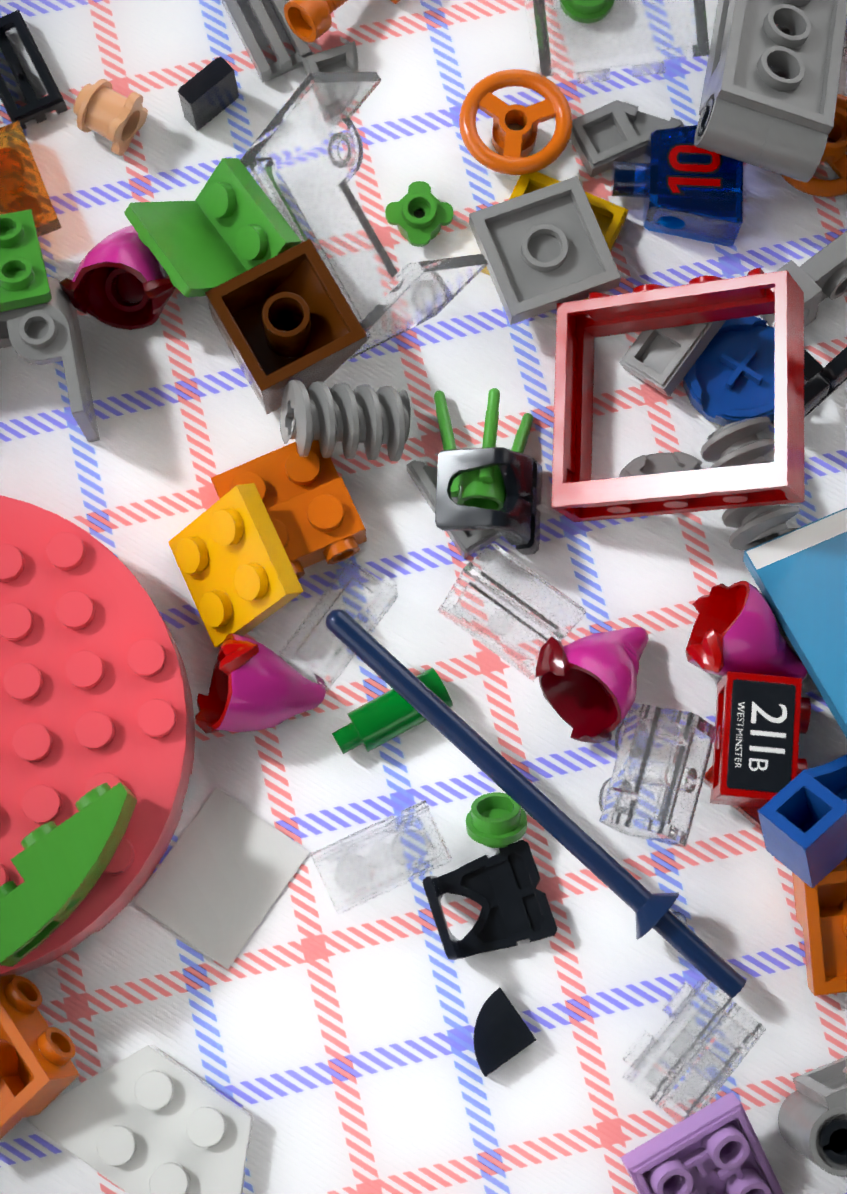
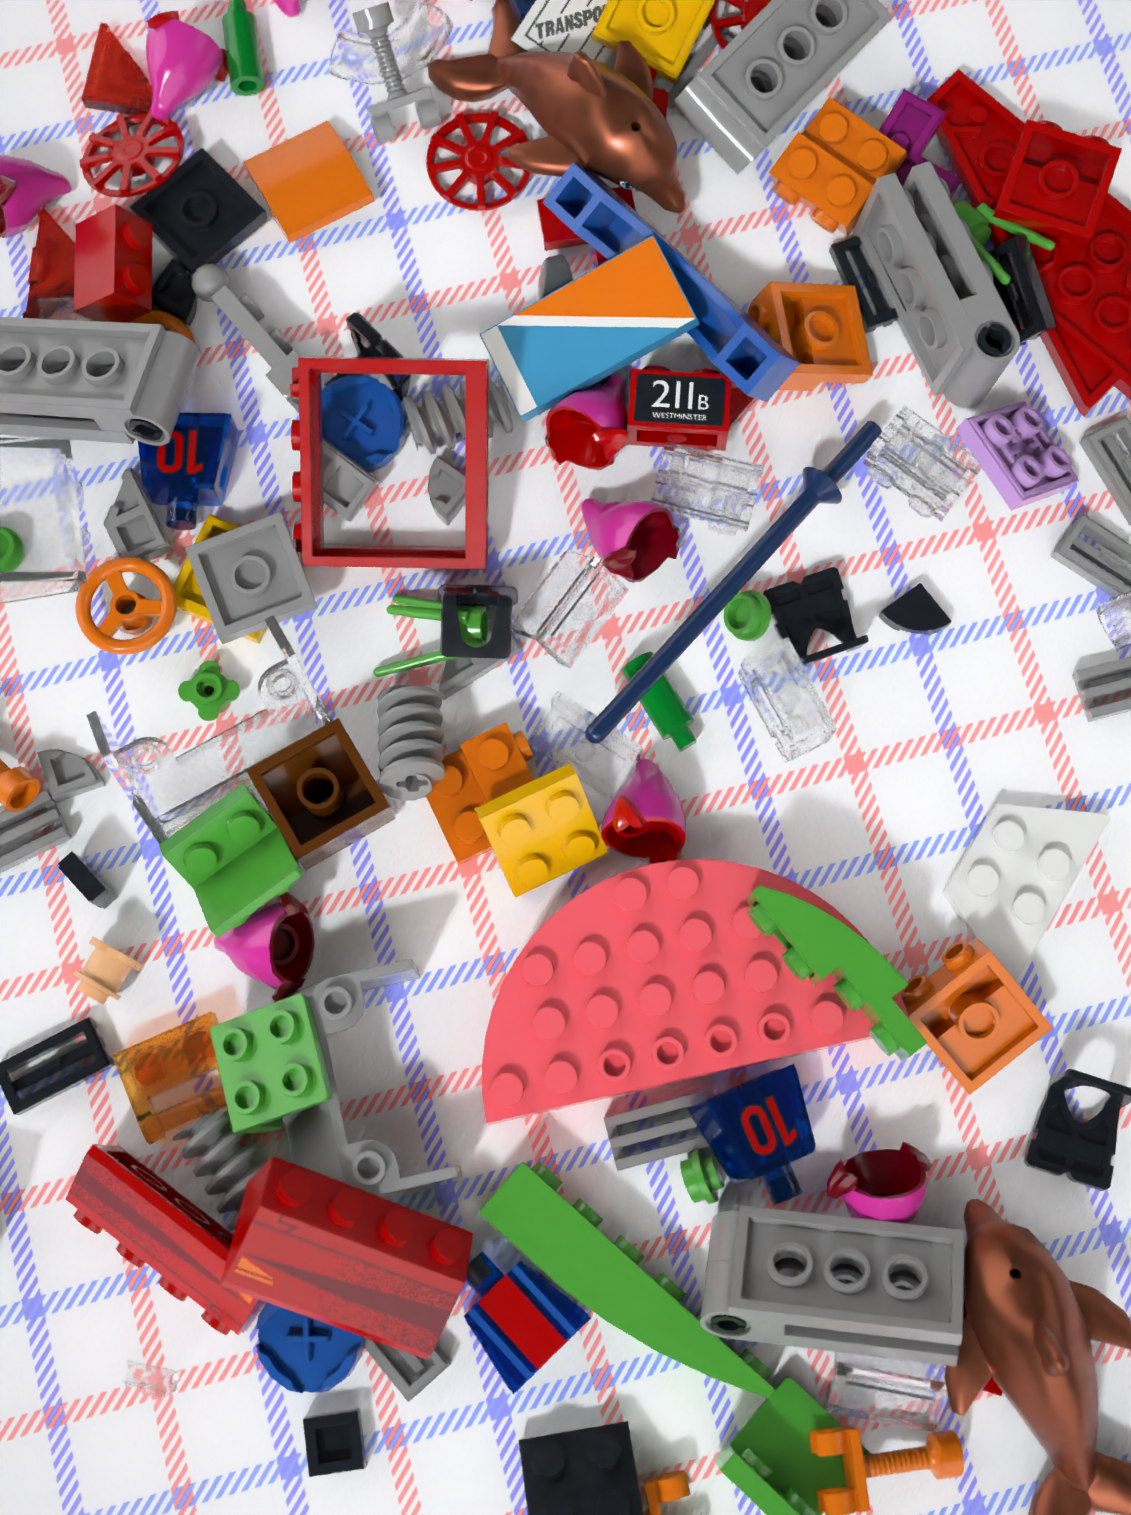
camera: 90 degrees left, 0 degrees up
white sticker [133,787,310,970] -> none

